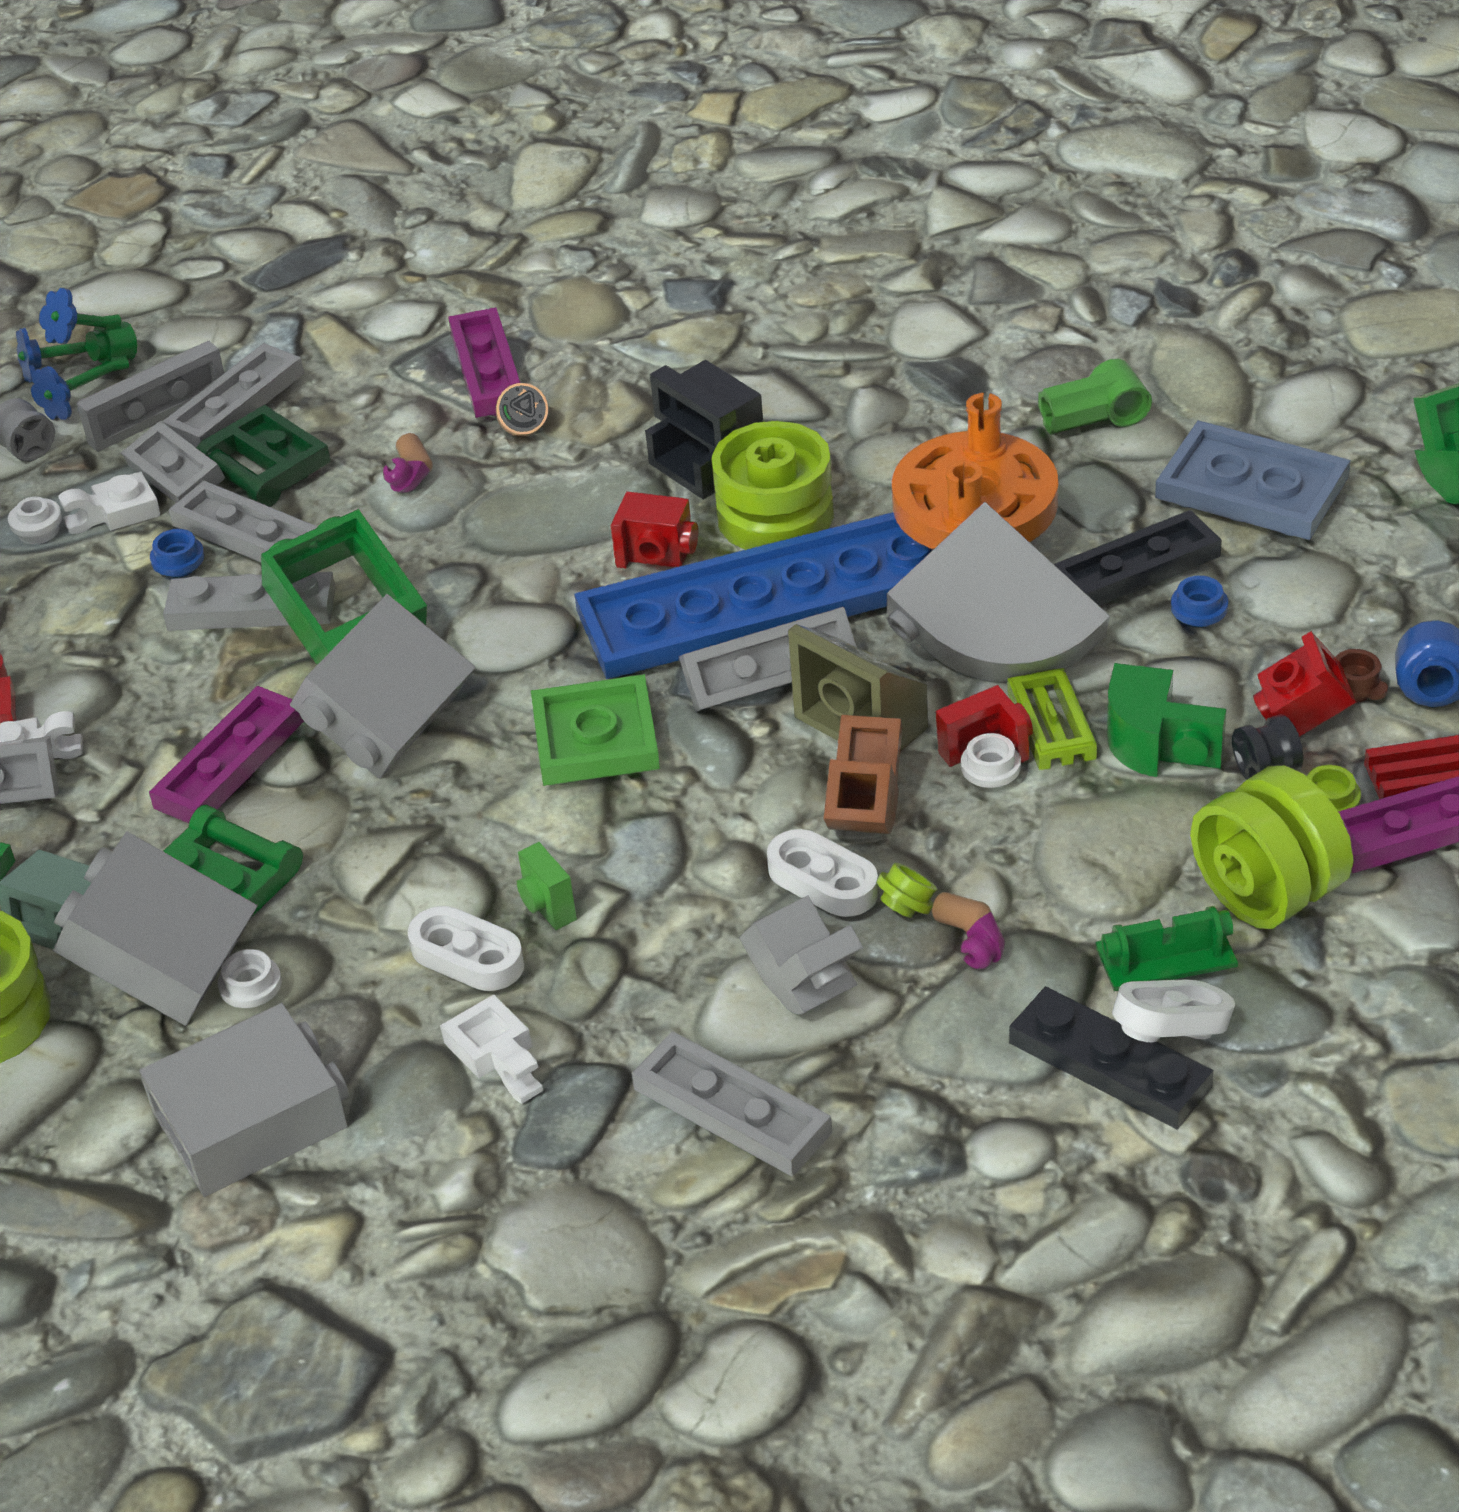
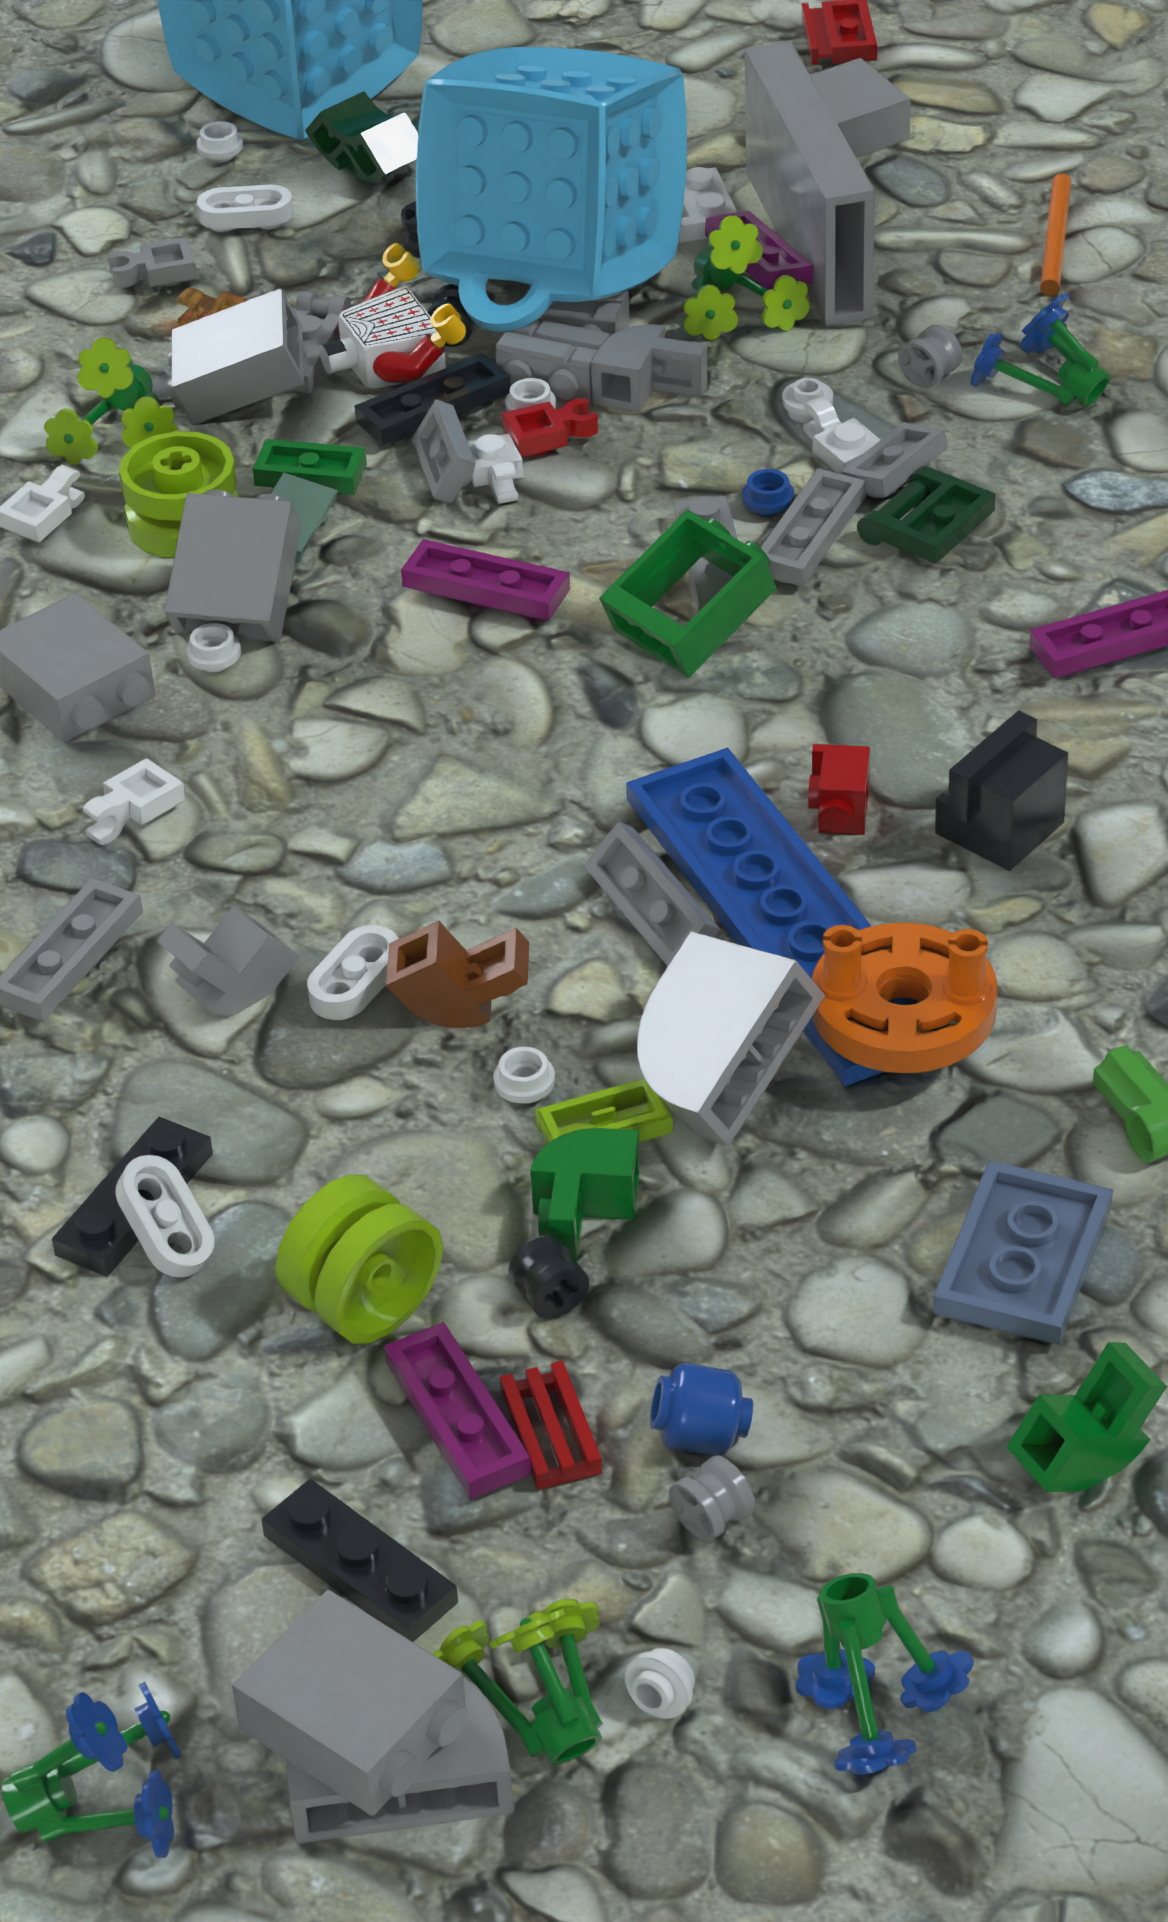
camera: 80 degrees right, 0 degrees up
light grey plate [76,340,224,452] -> none
light grey plate [162,343,304,447] -> none
green plate [163,804,303,918] -> none
light grey brick [290,594,476,779] -> none
magenta arm [383,433,433,493] -> none
white plate [408,906,524,991] -> none
tile [496,383,548,437] -> none
bright green plate [517,842,577,930] -> none
bright green plate [531,674,660,786] -> none
lime wheel [711,421,834,550] -> none
olive slope [788,624,928,752] -> none
lime plate [876,863,937,918] -> none
arm [932,892,1005,969] -> none
red bracket [935,685,1033,767] -> none
black plate [1054,510,1222,606] -> none
green hinge [1095,906,1238,992] -> none
blue plate [1171,575,1228,627] -> none
red brick [1253,631,1356,737] -> none
lime plate [1307,765,1361,811] -> none
copper plate [1335,649,1388,702] -> none

